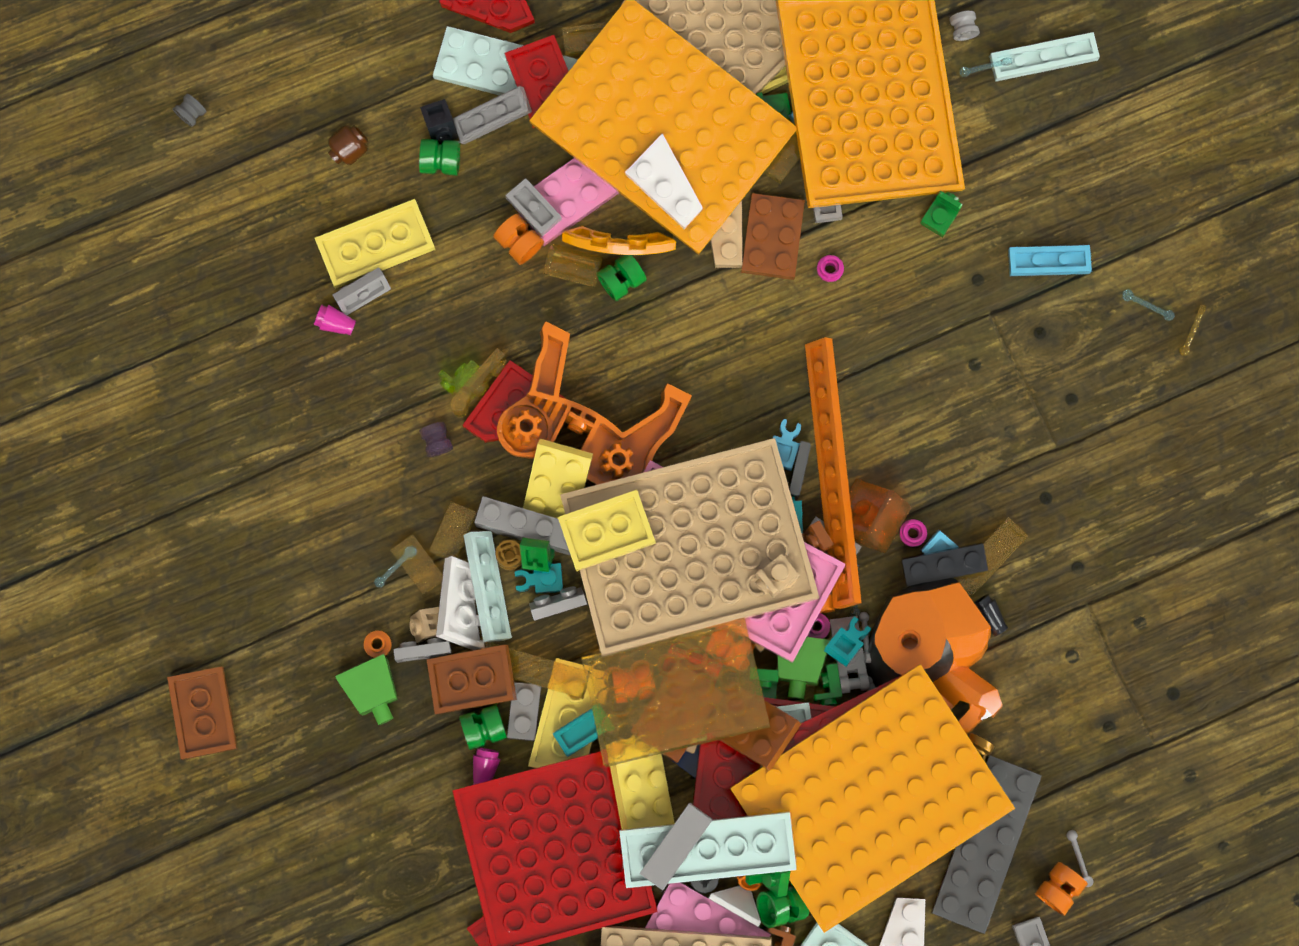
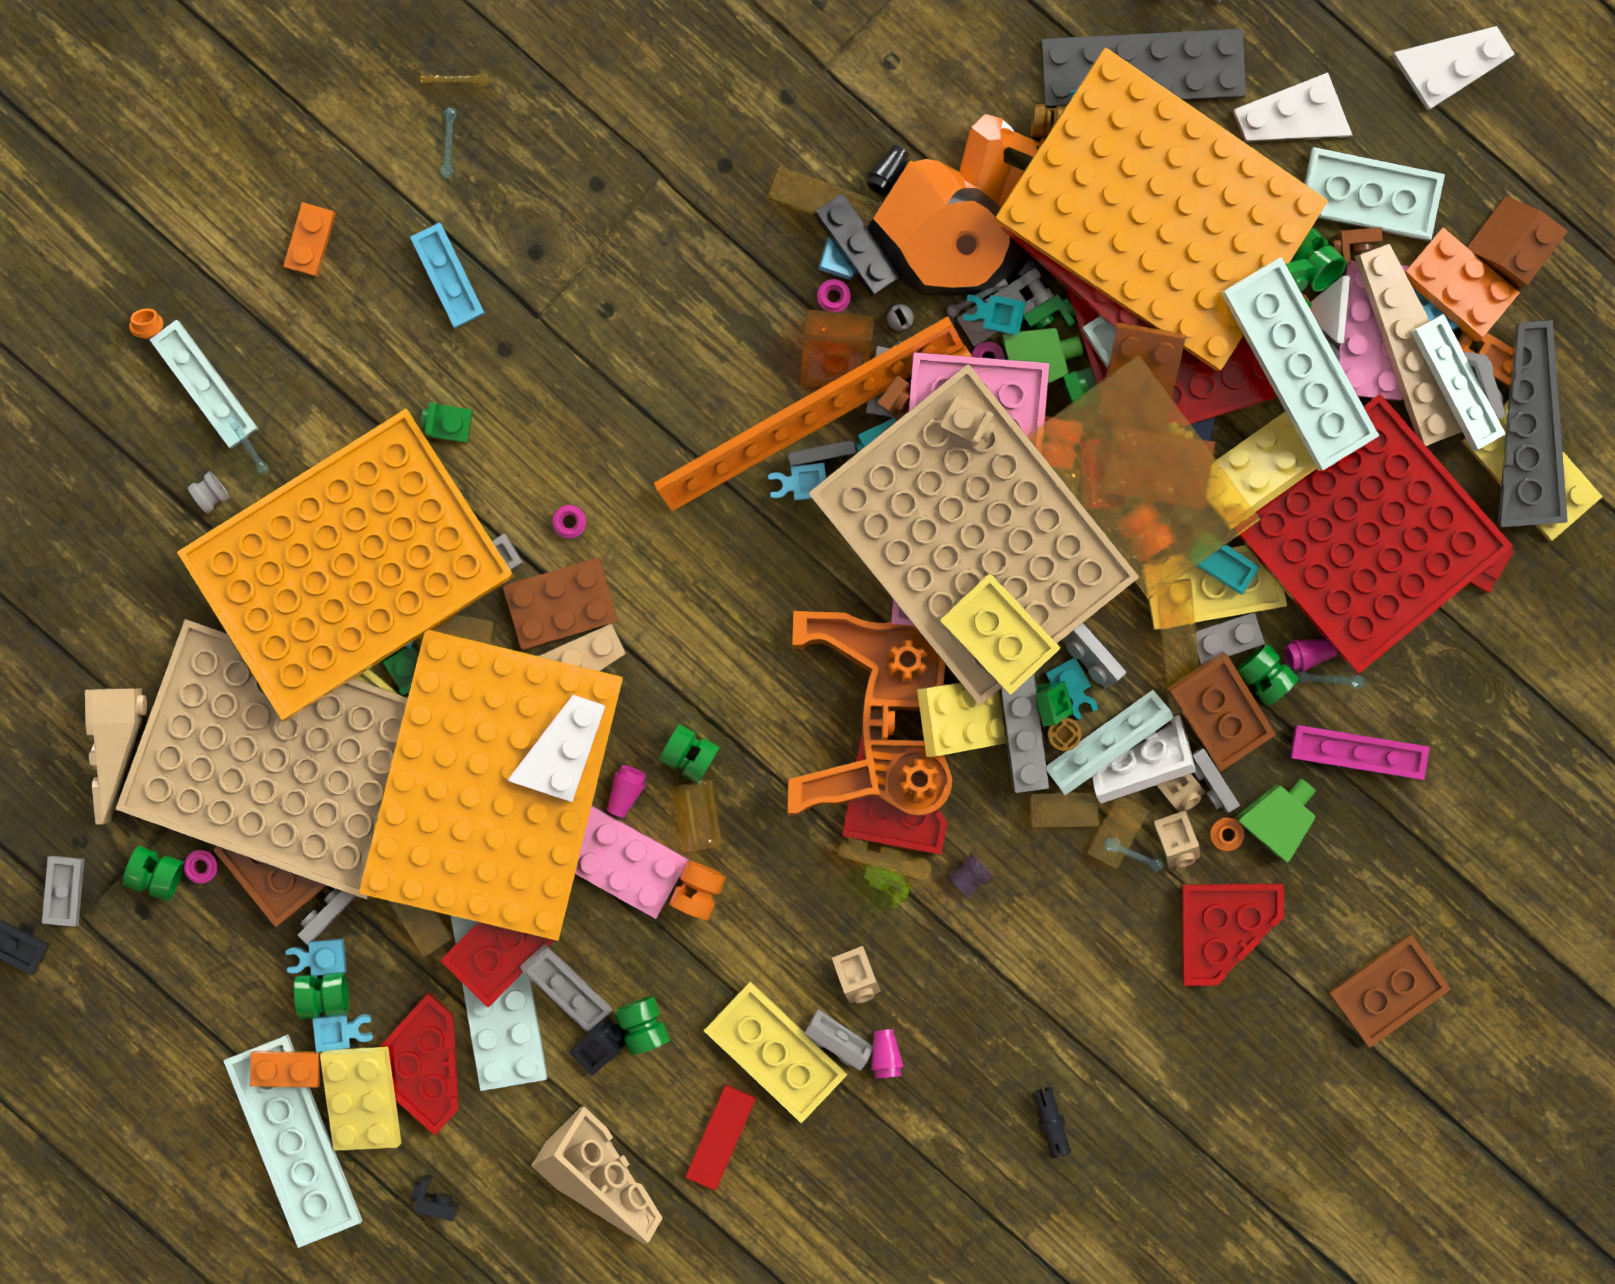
camera: 115 degrees left, 10 degrees up
reddish brown head [328,125,368,165] -> none
light grey plate [506,178,562,237] -> none
light orange tile [562,226,676,255] -> none
light grey tile [639,803,713,890] -> none
none -> orange plate [129,308,164,339]
none -> orange plate [283,202,336,277]
none -> tan wedge [531,1106,662,1245]
none -> dark pink cone [607,765,646,818]
none -> red tile [685,1084,756,1191]
none -> tan bracket [832,946,881,1003]
none -> light grey hinge [887,304,914,332]
none -> black pin [1032,1087,1072,1158]
none -> tan bracket [1154,811,1200,868]
none -> red plate [1181,883,1284,986]
none -> dark pink plate [1290,725,1430,780]
none -> clear light blue hinge [1296,671,1366,688]

